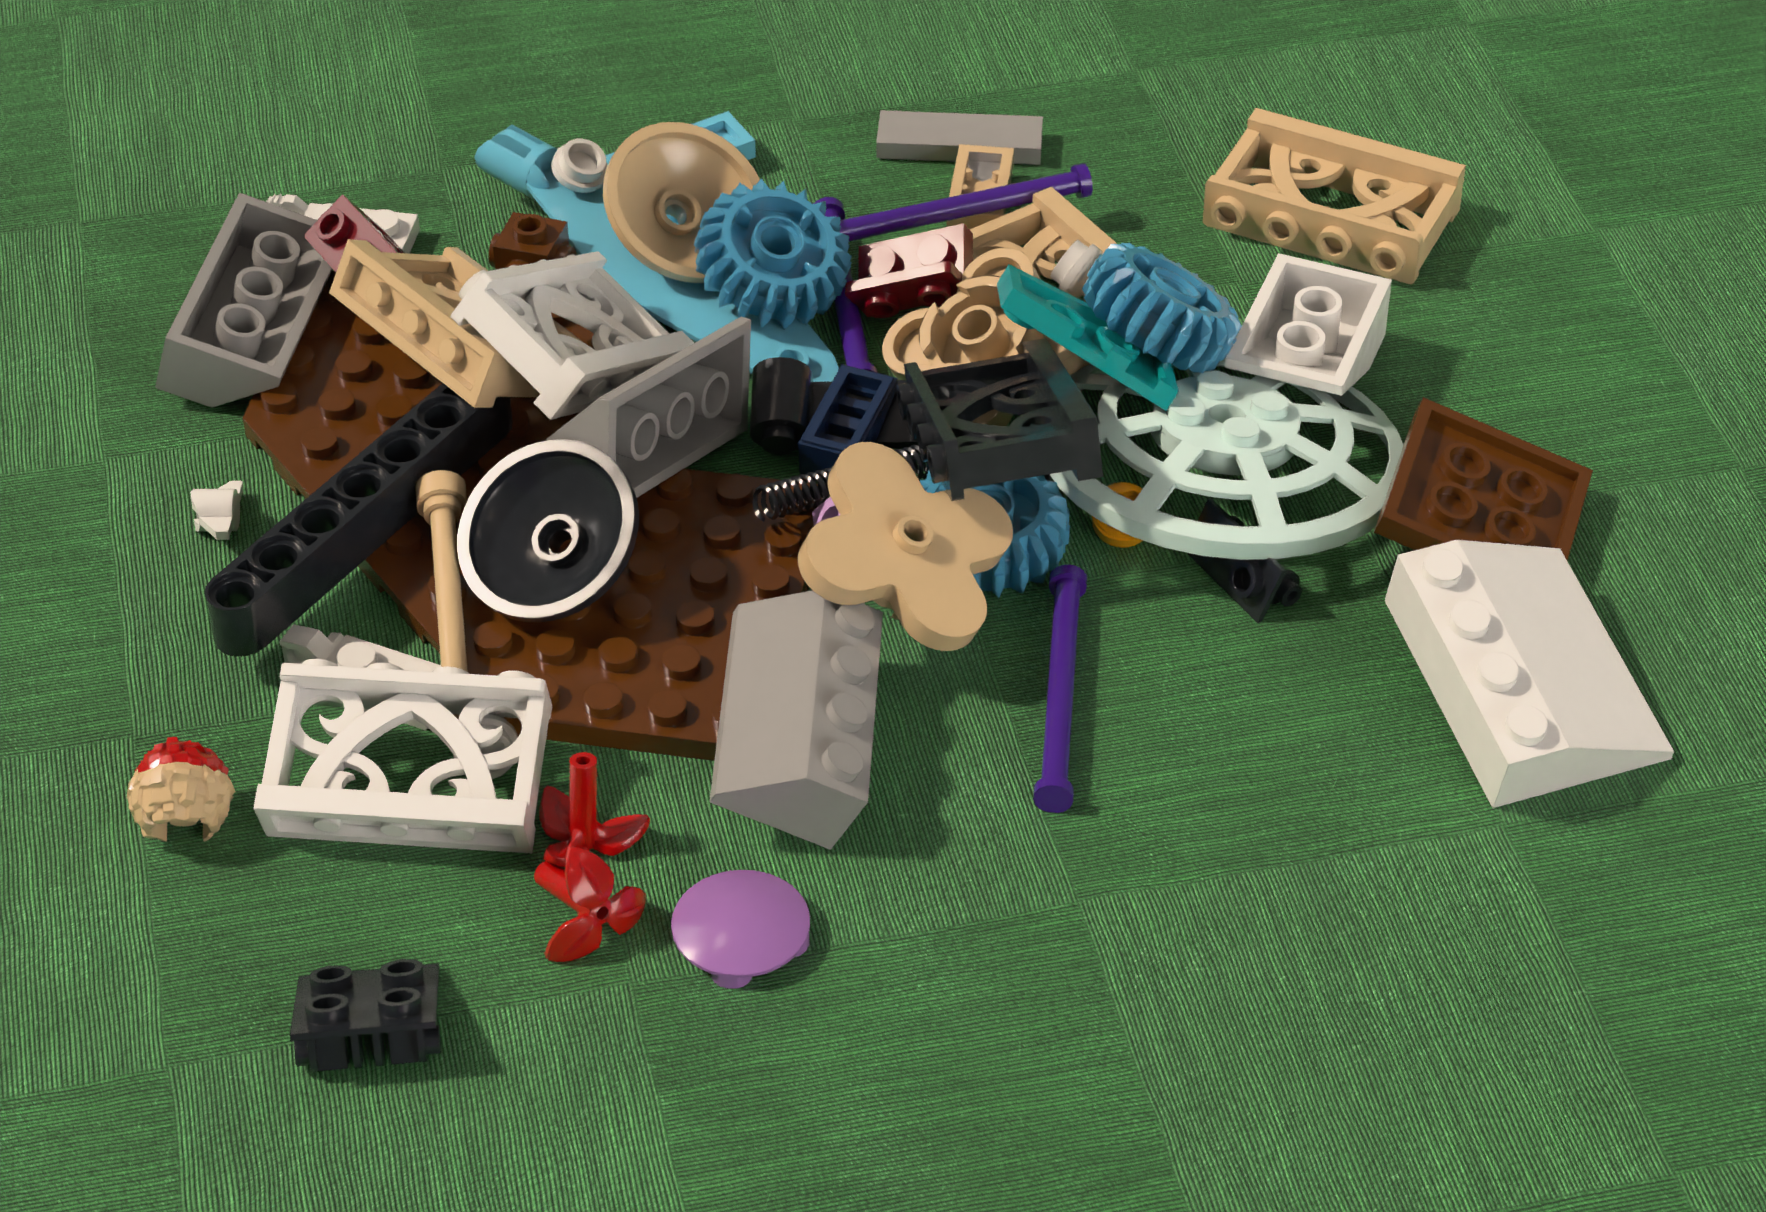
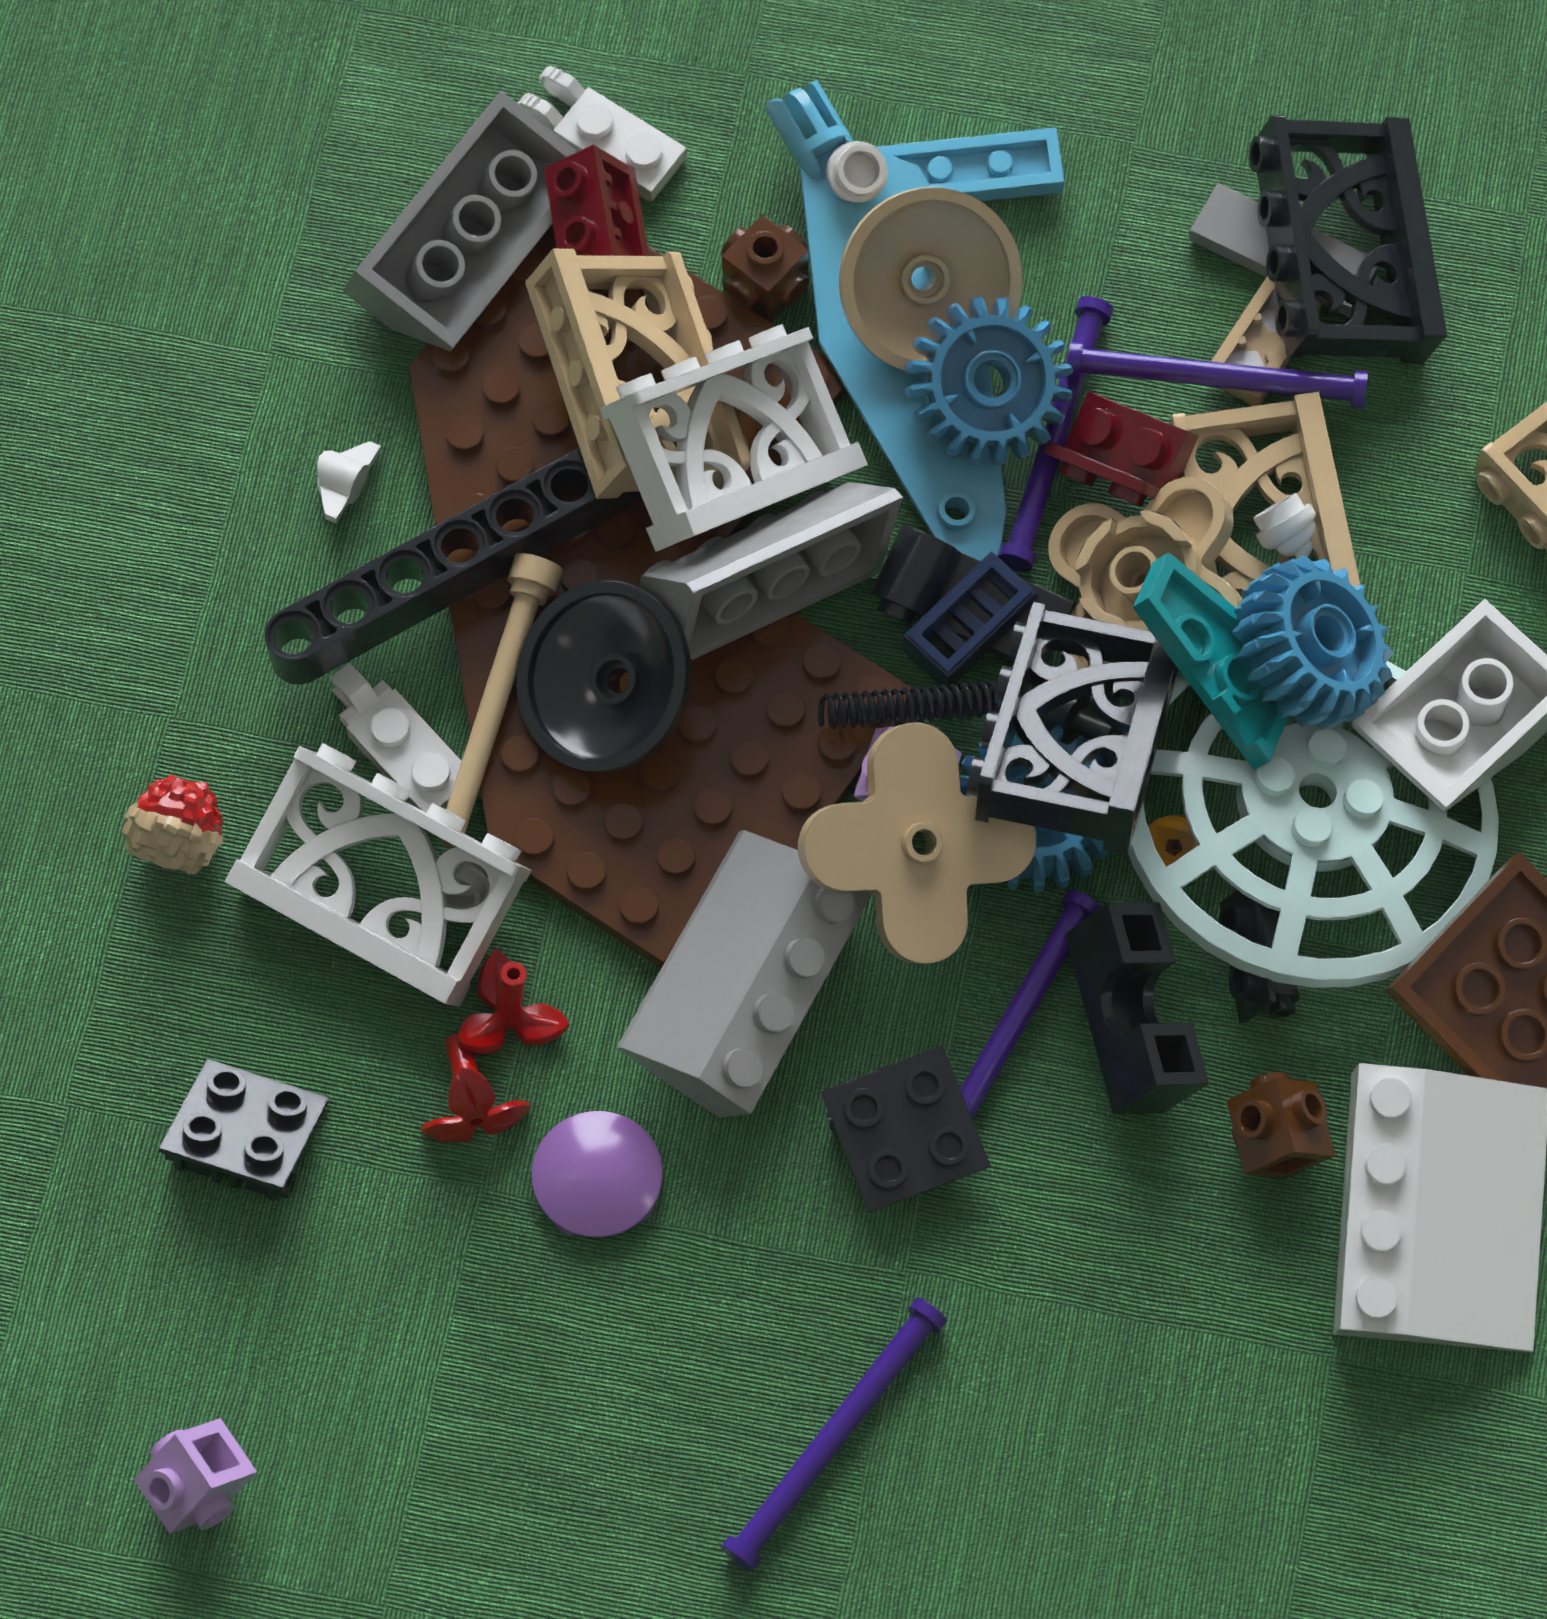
camera: 25 degrees right, 25 degrees up
none -> dark purple bar [721,1297,947,1572]
none -> black hinge [821,1046,991,1214]
none -> black arch [1065,903,1209,1114]
none -> reddish brown brick [1226,1072,1335,1179]
none -> black fence [1249,115,1447,364]

